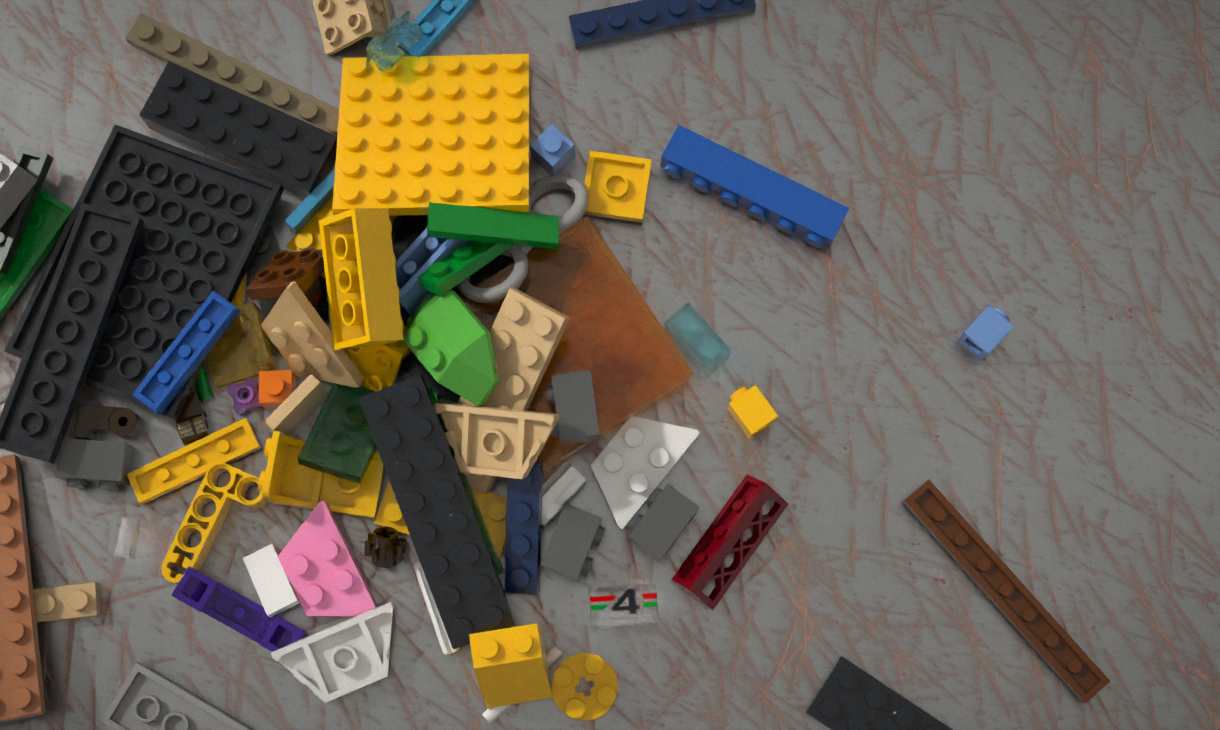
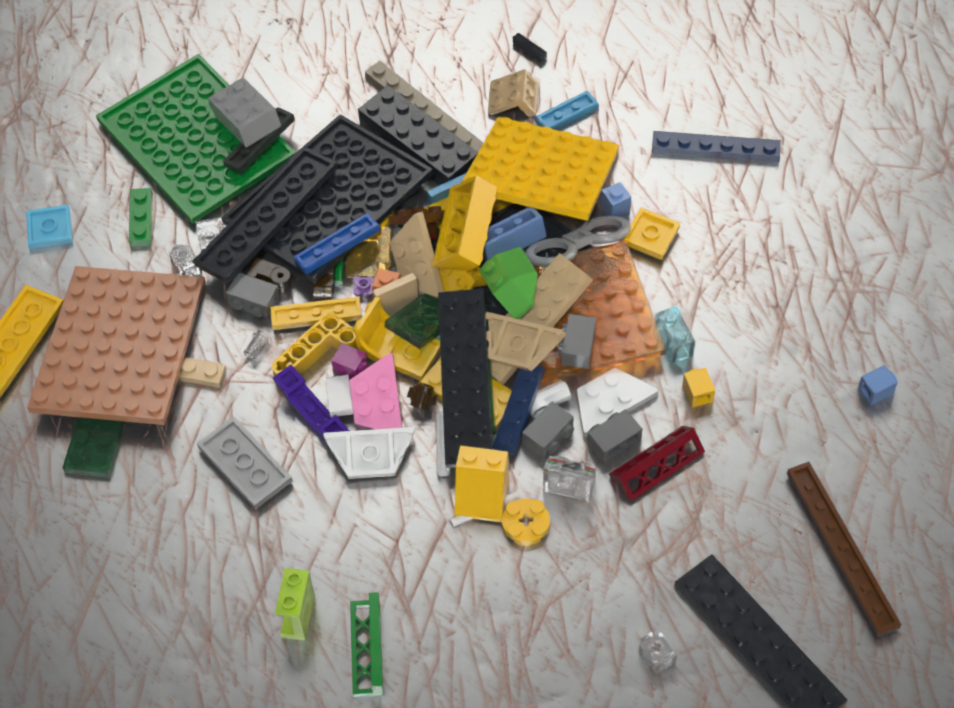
camera: 20 degrees right, 20 degrees down
clear light blue hinge [366,10,423,71] -> none
green plate [417,241,513,296] -> none
green tile [427,202,559,249] -> none
blue brick [660,124,849,249] -> none
none -> magenta brick [331,343,369,379]

